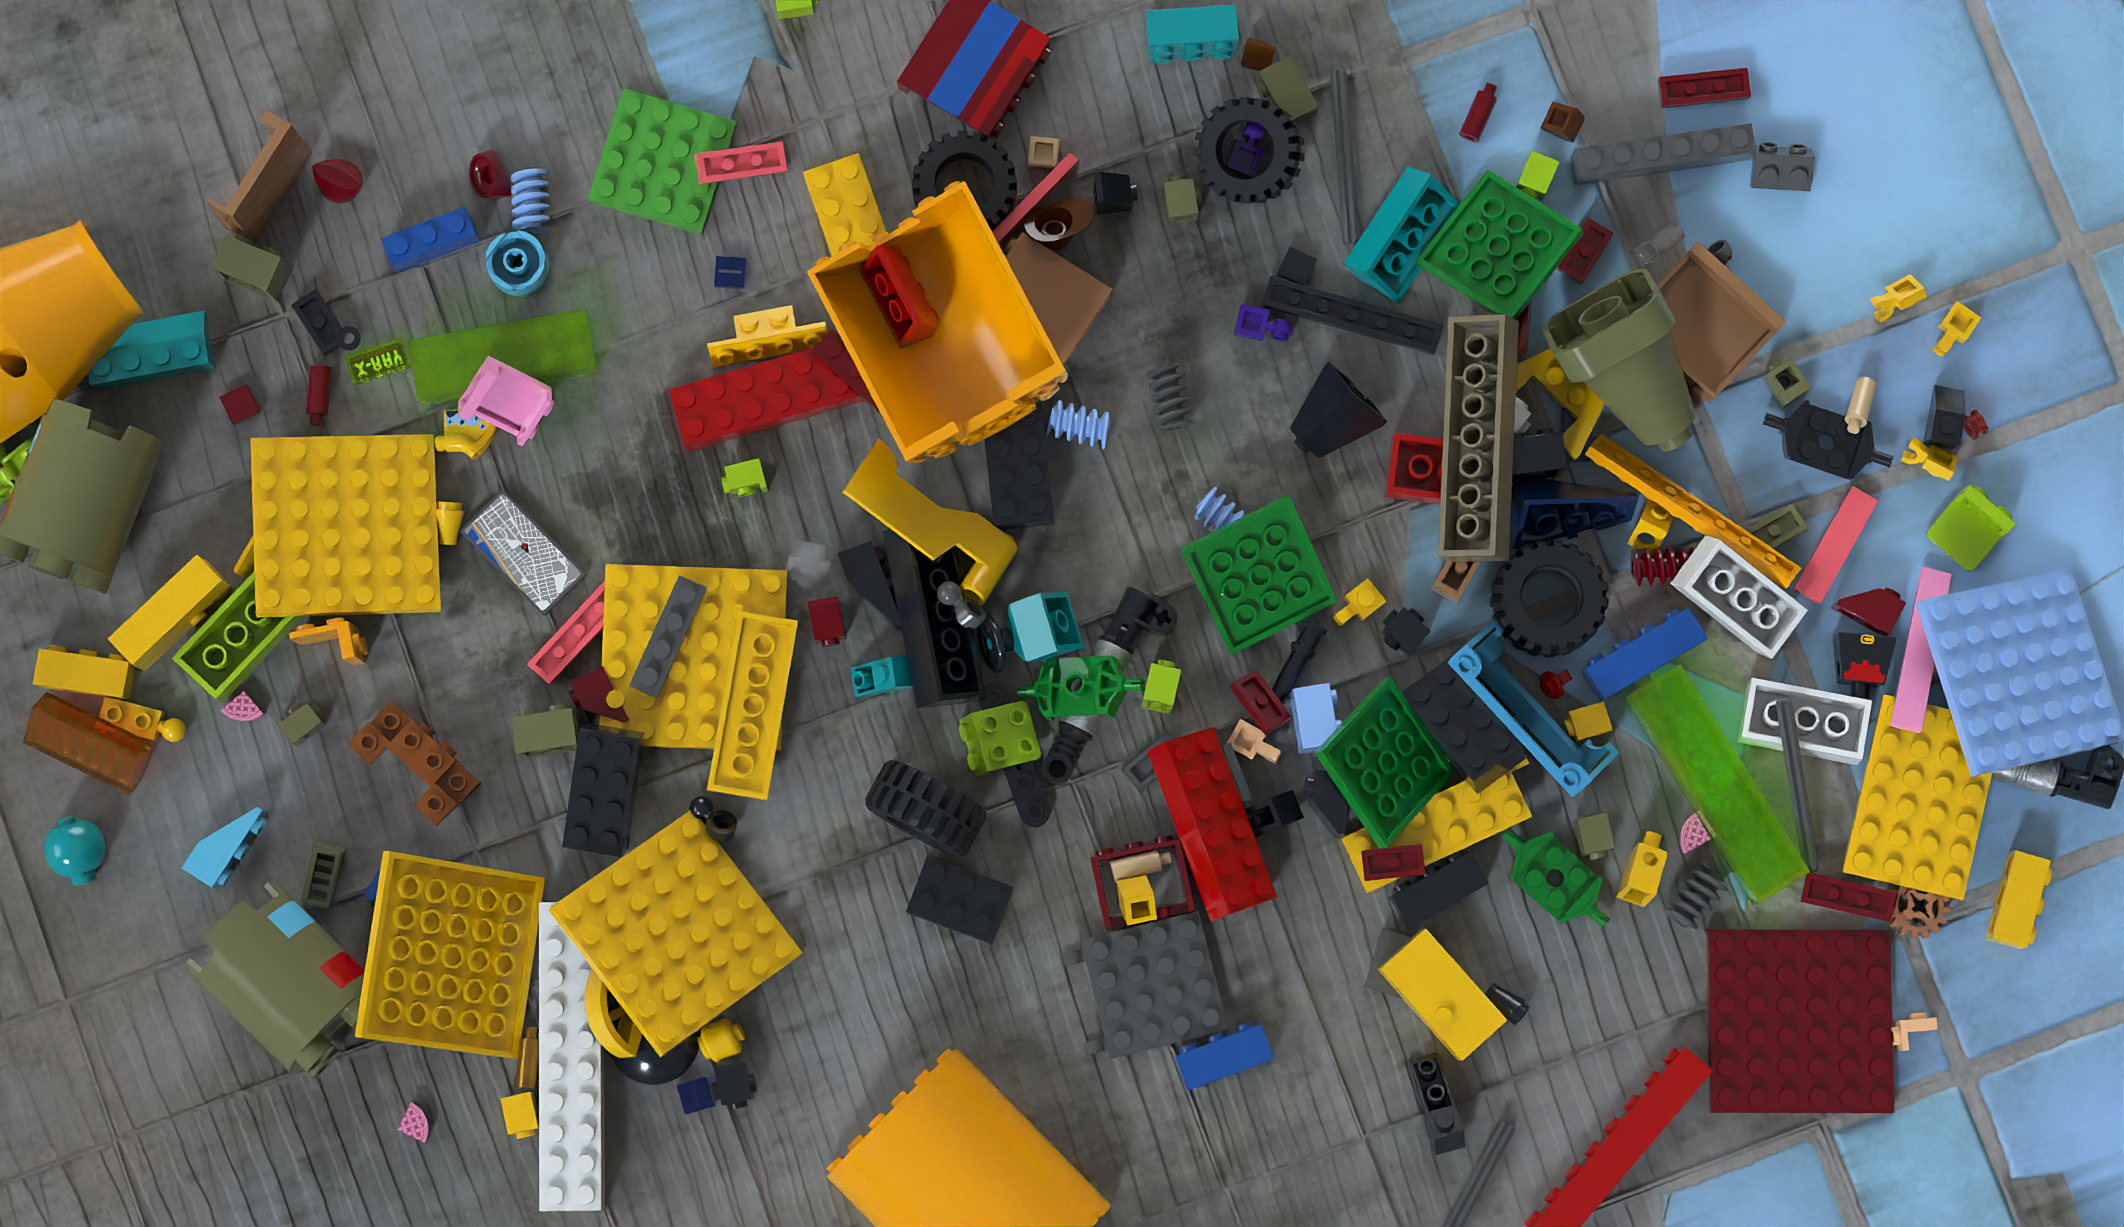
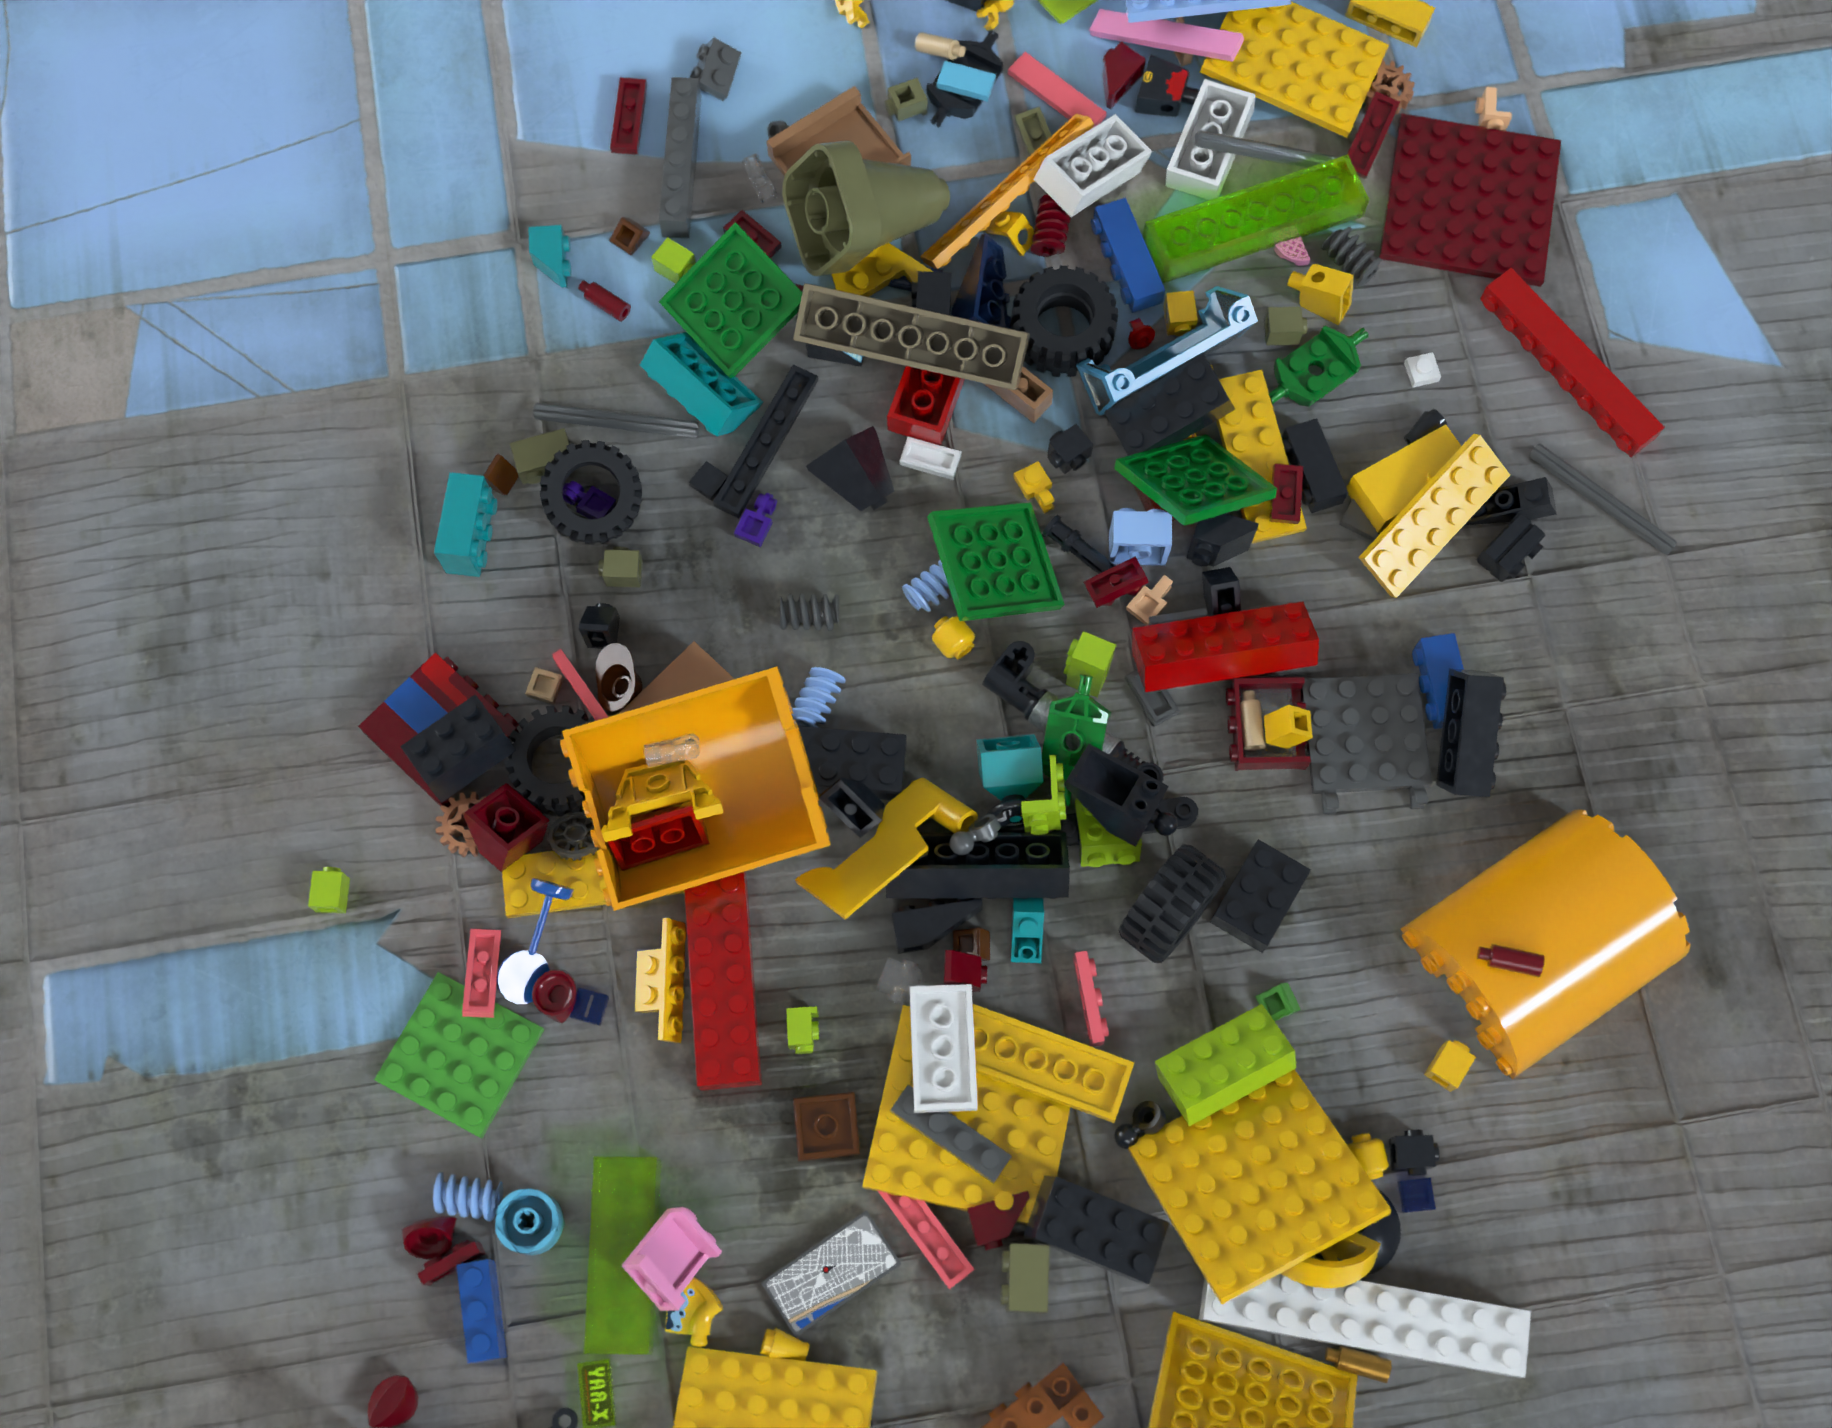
camera: 75 degrees left, 10 degrees down
yellow brick [500,1092,539,1139] -> none
dark red plate [812,329,880,413] -> none
none -> black brick [400,694,516,803]
none -> dark red plate [417,1239,486,1286]
none -> nougat gear [435,792,486,857]
none -> dark red slope [463,783,550,872]
none -> piece [497,878,574,1004]
none -> teal slope [528,225,571,287]
none -> dark red piece [532,969,577,1023]
none -> dark grey wheel [548,811,599,861]
none -> yellow wing [601,755,724,842]
none -> clear bar [644,734,700,768]
none -> reddish brown tile [793,1092,860,1162]
none -> black slope [819,777,884,838]
none -> white tile [899,437,961,480]
none -> white plate [910,984,978,1113]
none -> yellow head [932,616,975,660]
none -> medium azure tile [937,61,996,102]
none -> reddish brown slope [953,928,990,961]
none -> lime bracket [1021,755,1066,835]
none -> black slope [1064,744,1178,847]
none -> coral plate [1073,951,1109,1047]
none -> lime brick [1155,1004,1297,1126]
none -> bright green slope [1255,982,1300,1021]
none -> yellow plate [1359,434,1510,598]
none -> white plate [1404,352,1441,388]
none -> yellow brick [1424,1040,1476,1092]
none -> black brick [1436,668,1506,797]
none -> black brick [1477,513,1546,582]
none -> dark red cylinder [1477,944,1544,977]

